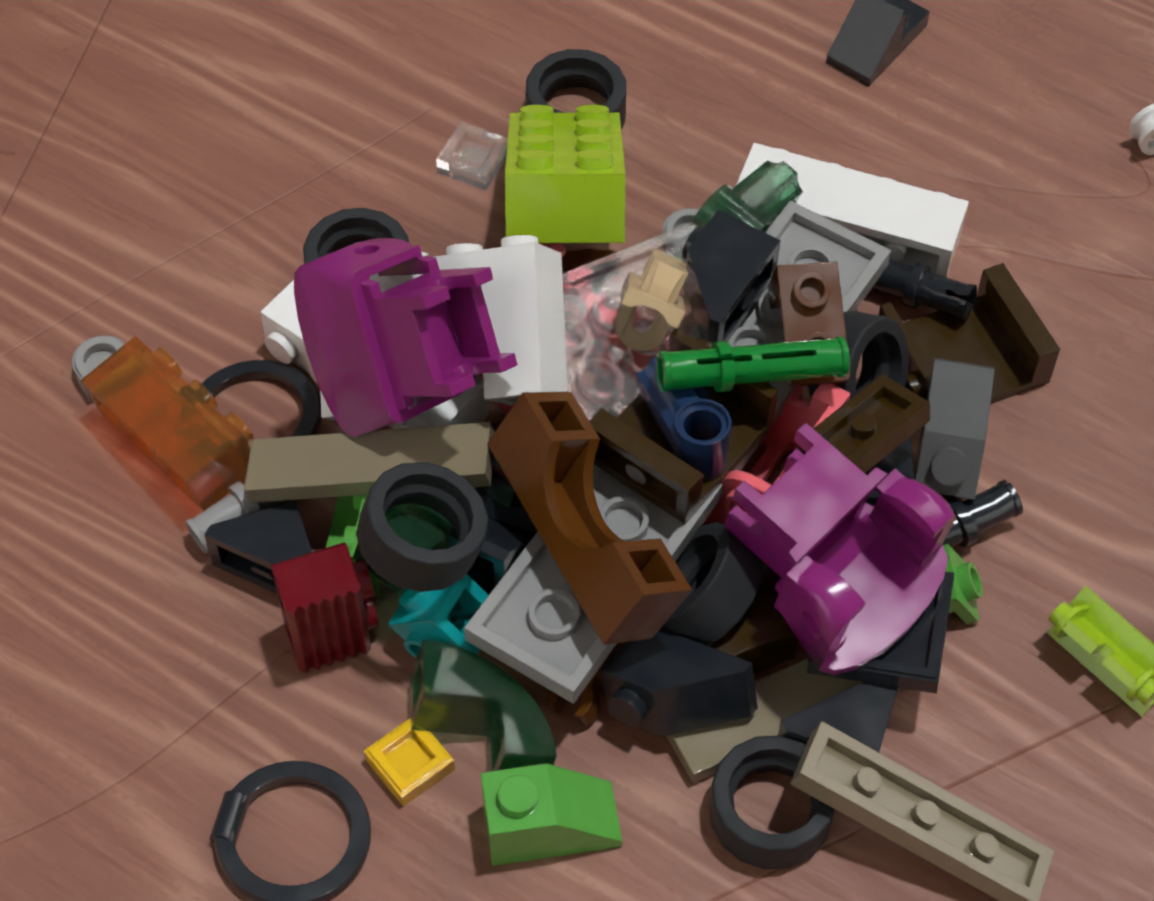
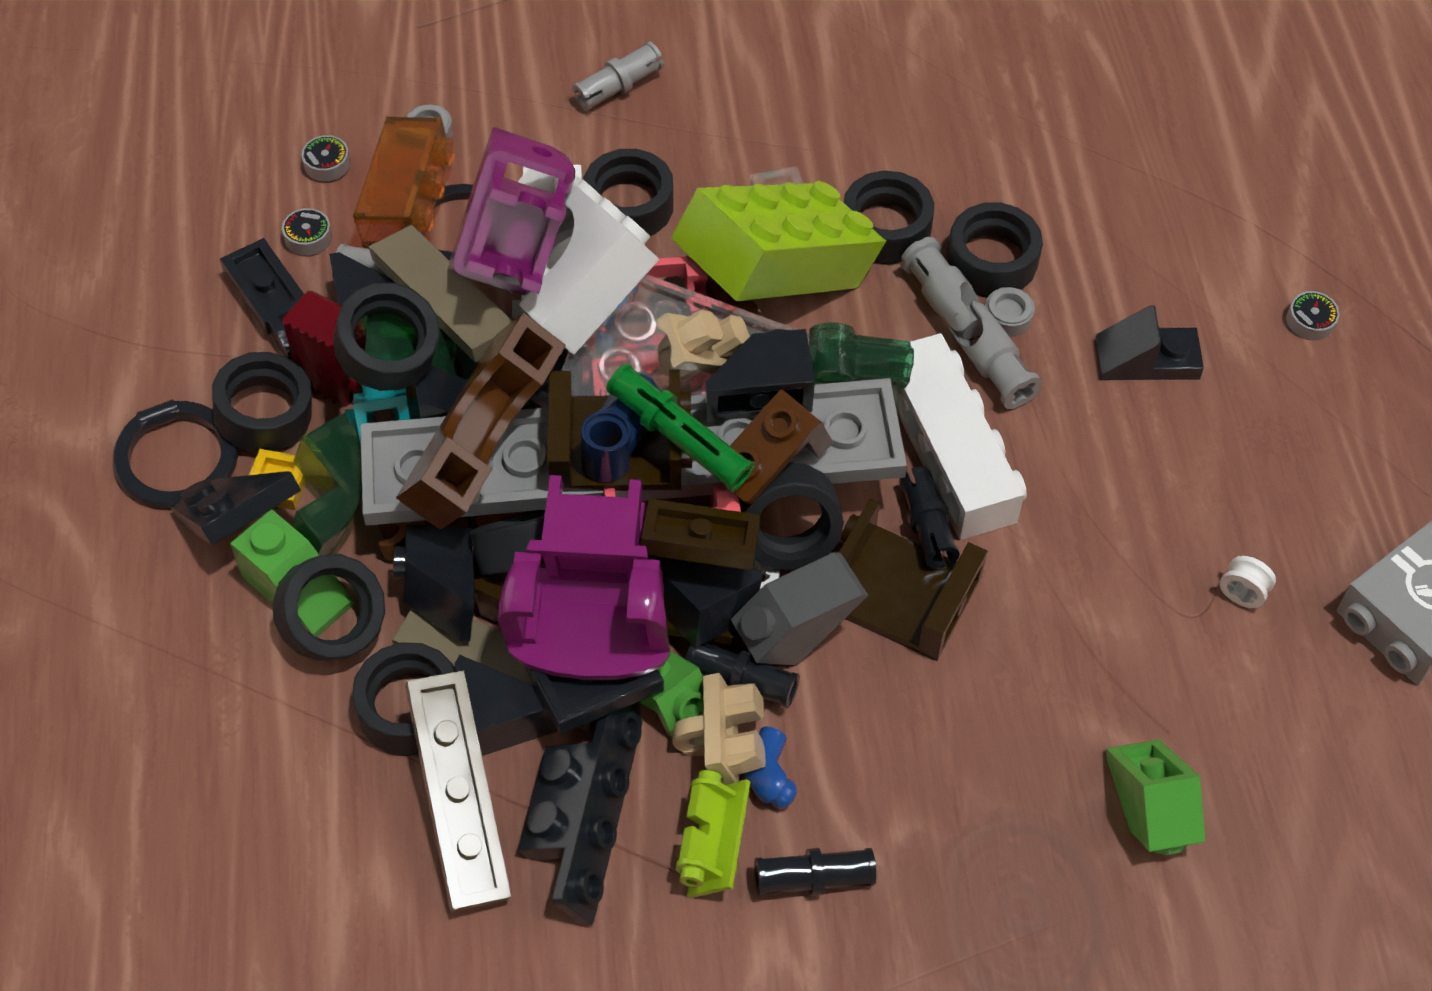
camera: 50 degrees right, 0 degrees up
none -> black wing [170,471,301,546]
none -> black tyre [212,352,312,452]
none -> black hinge [220,238,304,359]
none -> black tyre [272,554,385,661]
none -> tile [281,208,332,256]
none -> tile [301,135,351,181]
none -> black bracket [518,706,643,925]
none -> light grey pin [572,41,664,111]
none -> tan hips [673,673,766,785]
none -> blue arm [744,726,797,809]
none -> light grey piece [901,237,1042,409]
none -> black tyre [947,202,1043,296]
none -> light grey tile [985,287,1035,336]

